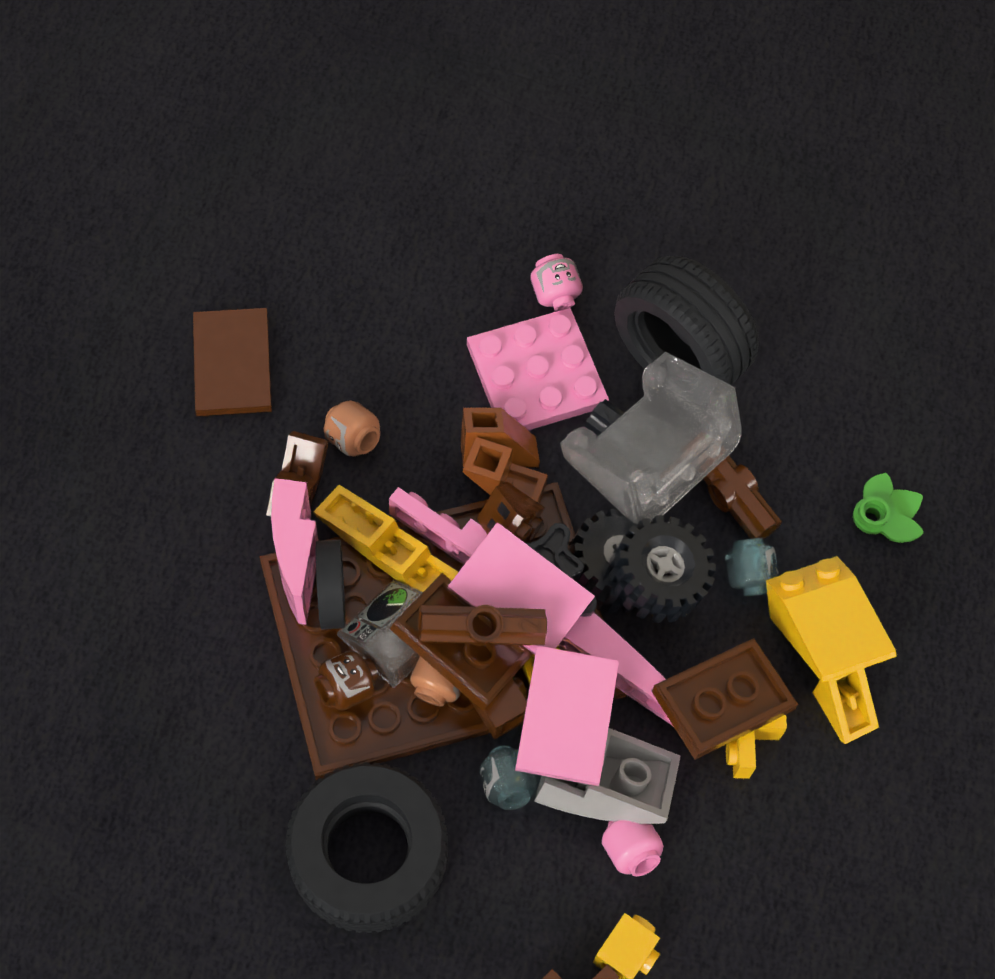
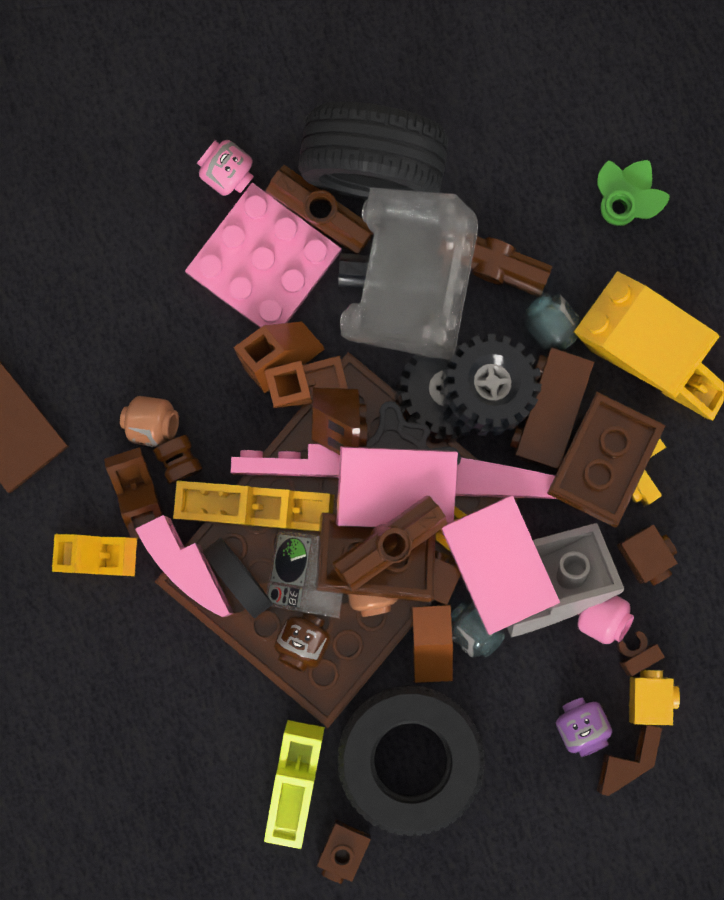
camera: 35 degrees left, 20 degrees up
none -> yellow slope [52,534,137,576]
none -> reddish brown wheel [153,435,203,485]
none -> neon yellow slope [264,720,325,849]
none -> reddish brown piece [266,165,376,255]
none -> reddish brown brick [317,820,371,884]
none -> dark orange slope [412,605,453,683]
none -> reddish brown brick [509,347,594,472]
none -> medium lavender head [556,697,612,757]
none -> reddish brown brick [616,524,678,586]
none -> reddish brown tile [617,631,665,676]

